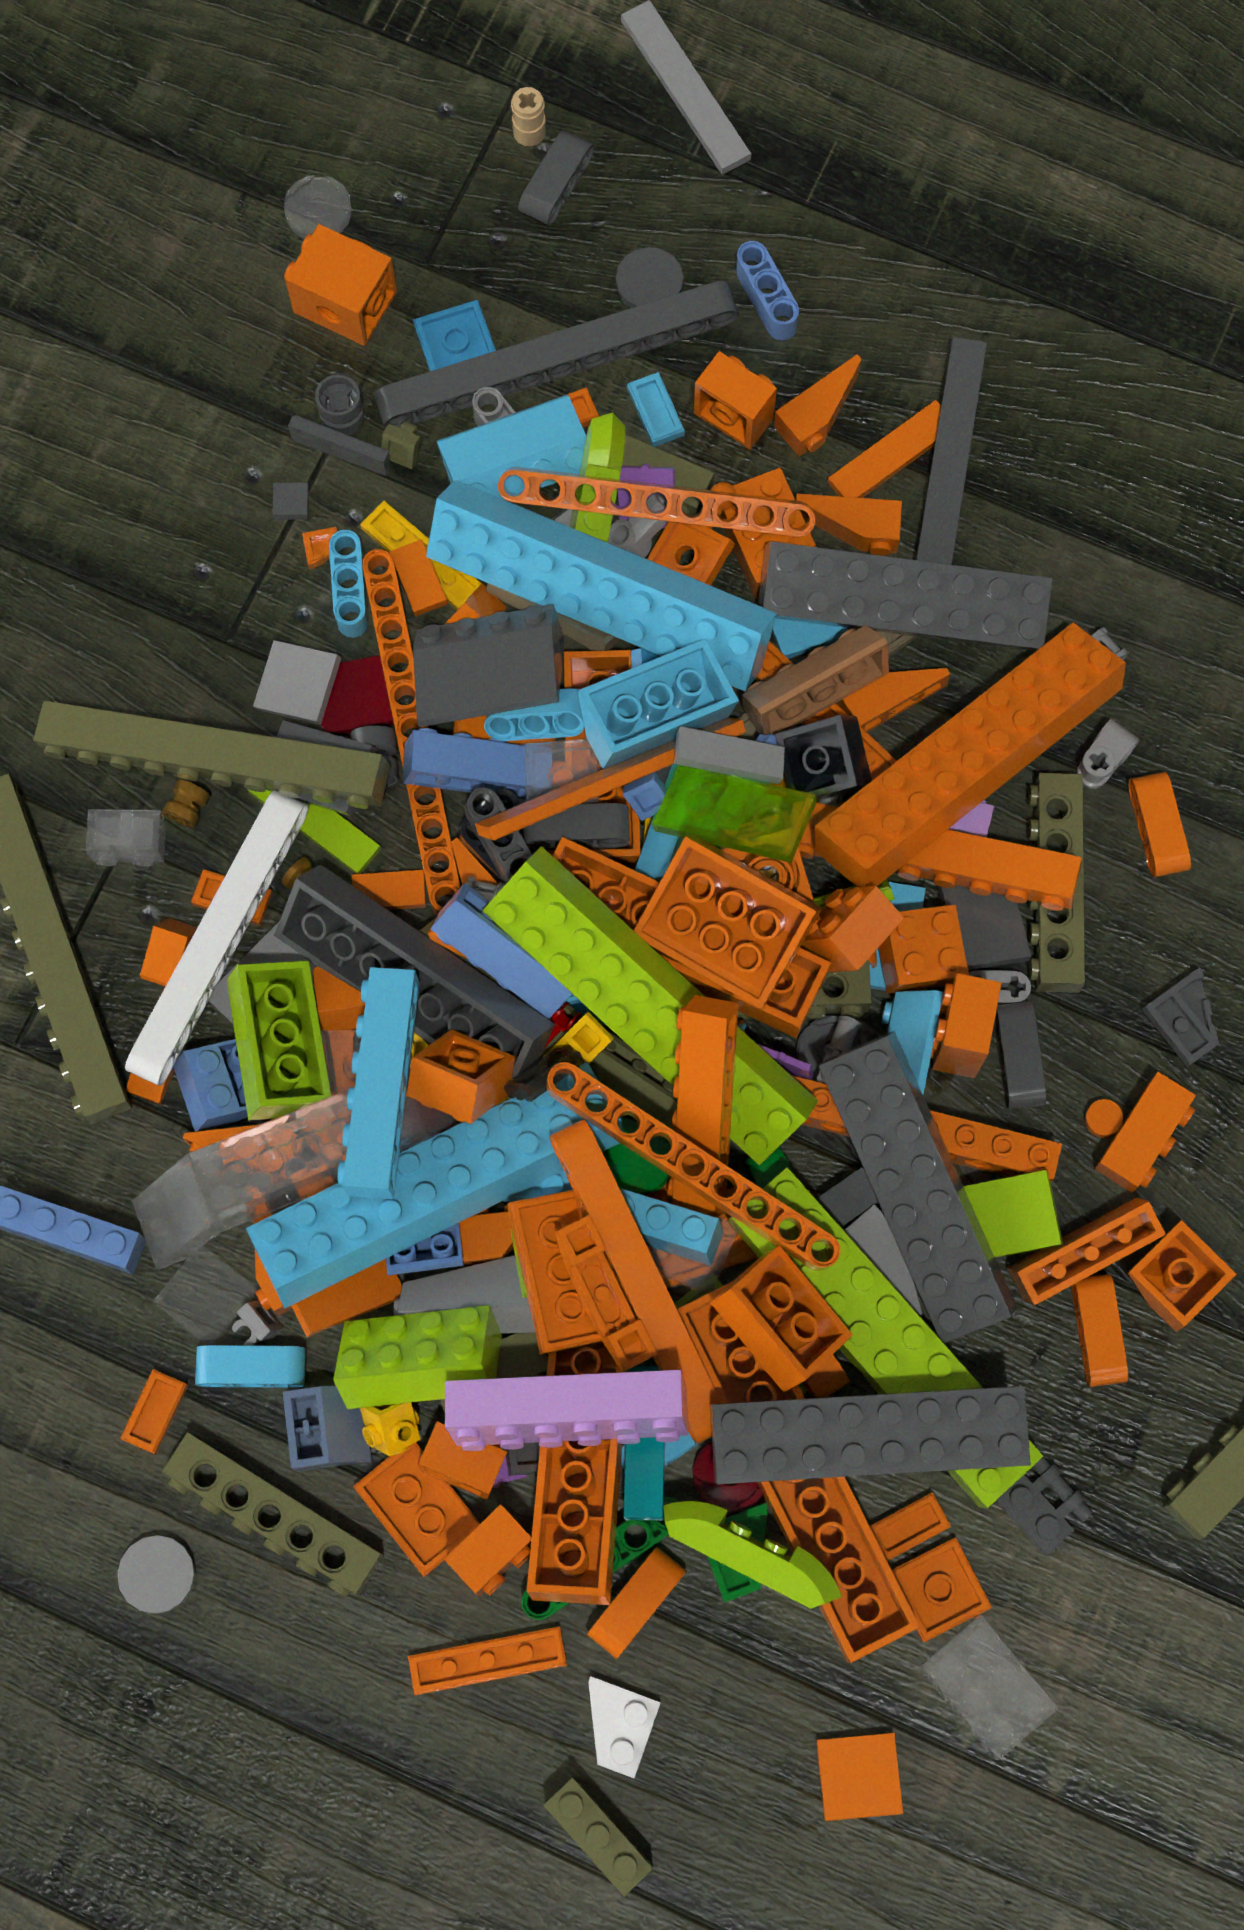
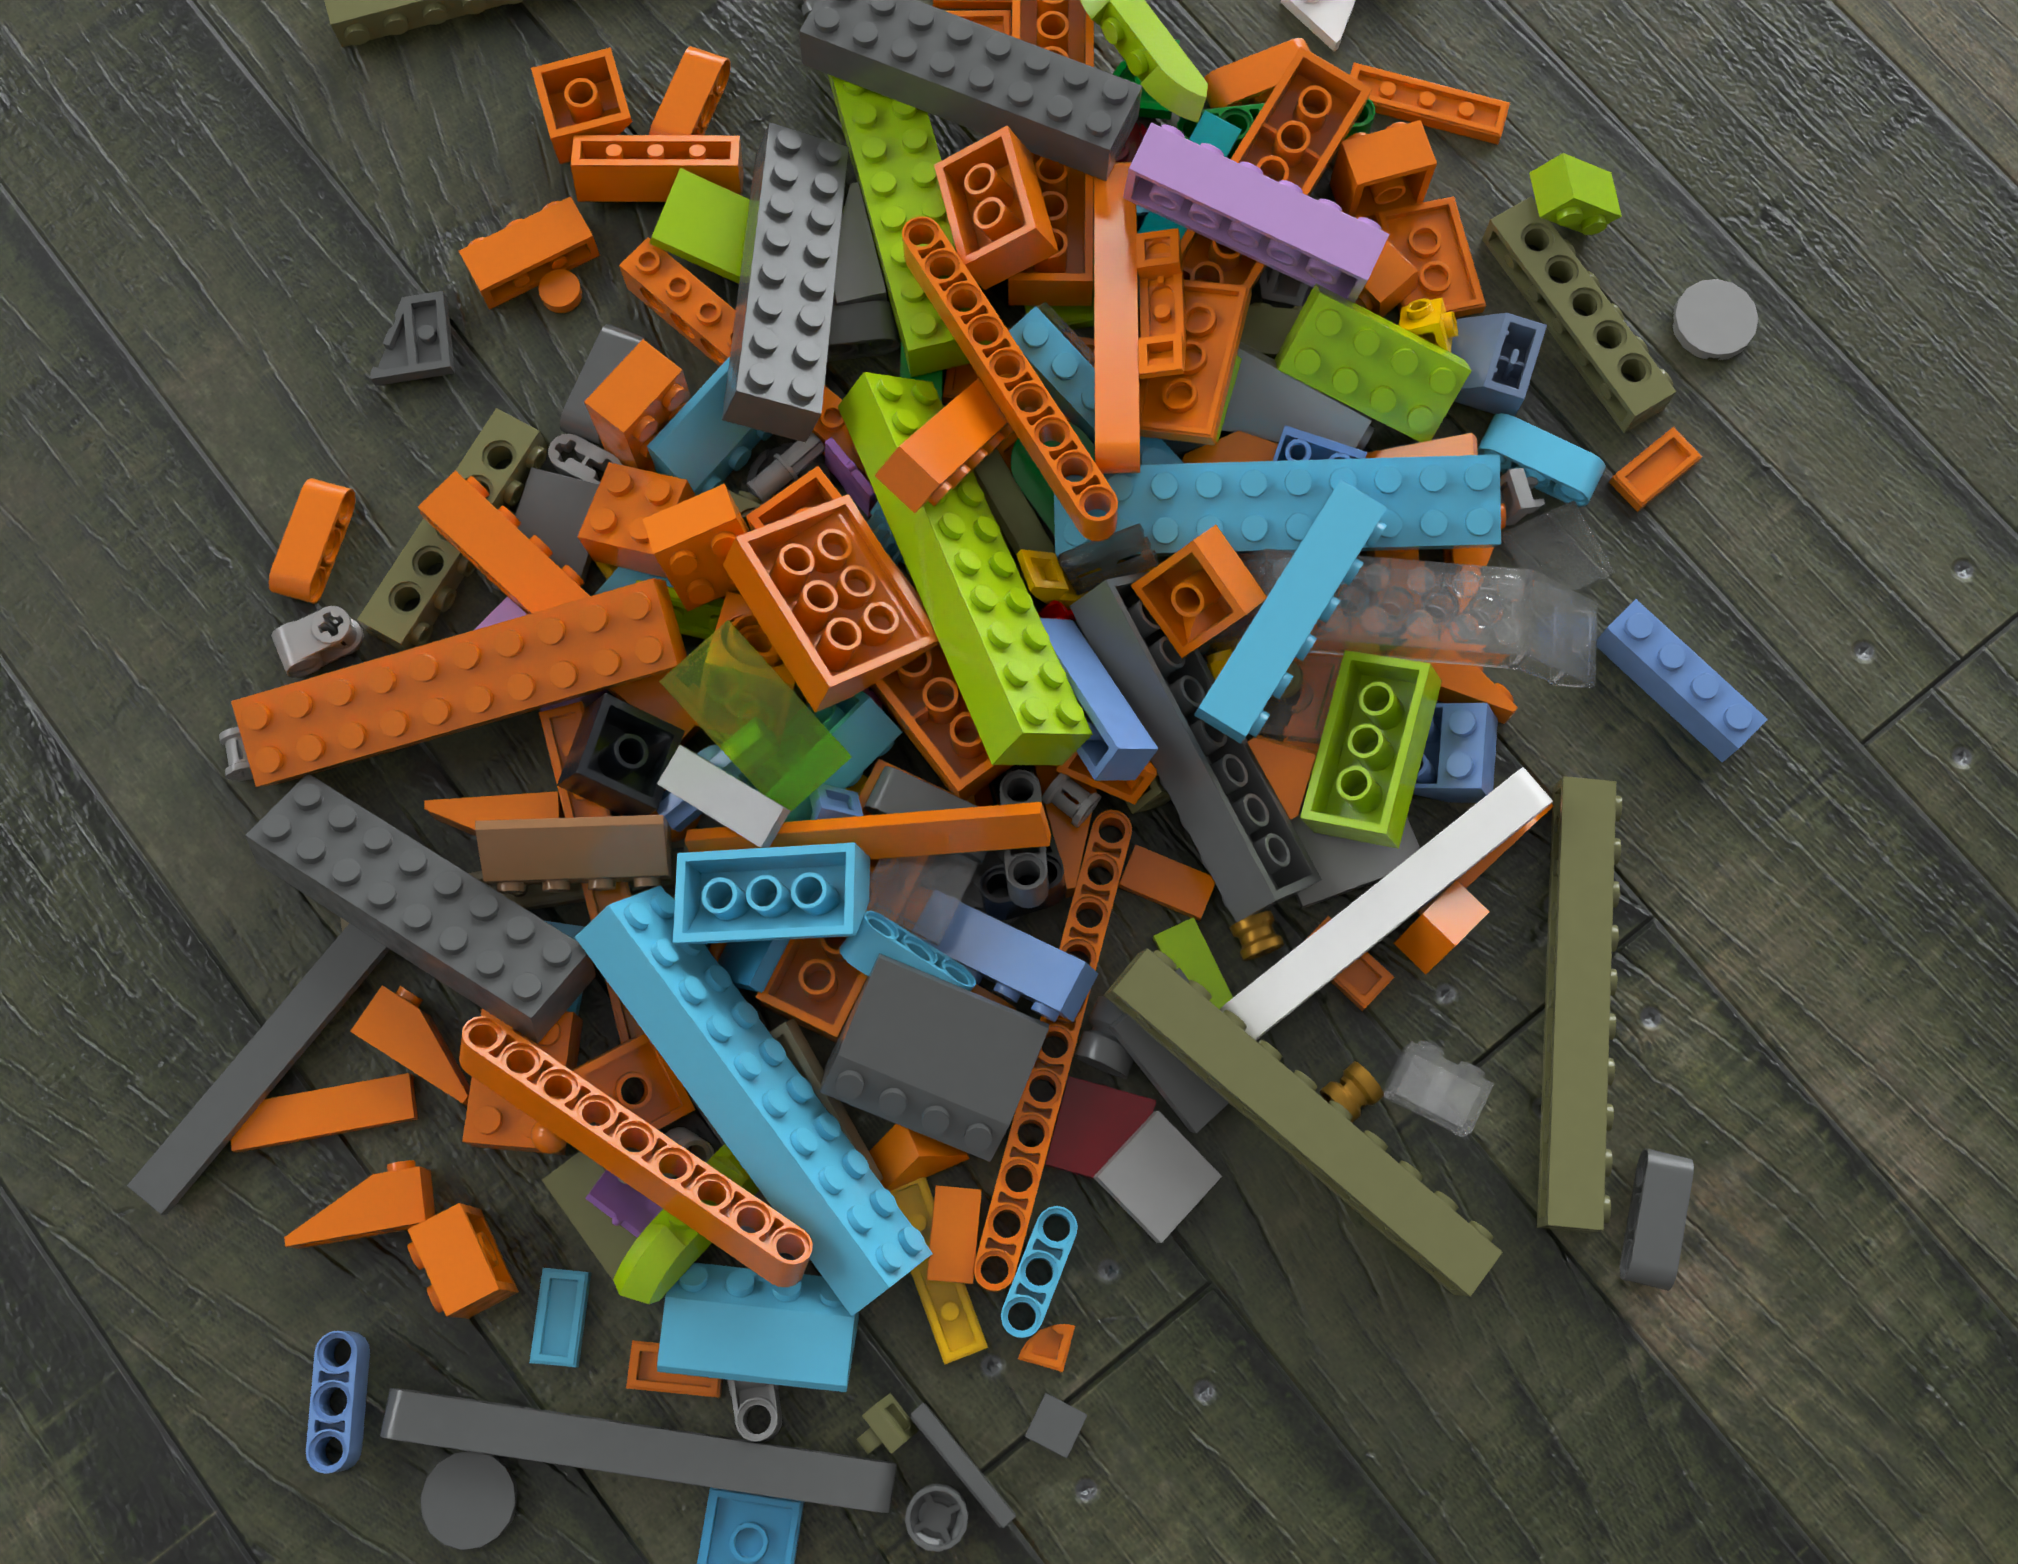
camera: 155 degrees left, 0 degrees up
none -> lime brick [1529,153,1622,235]

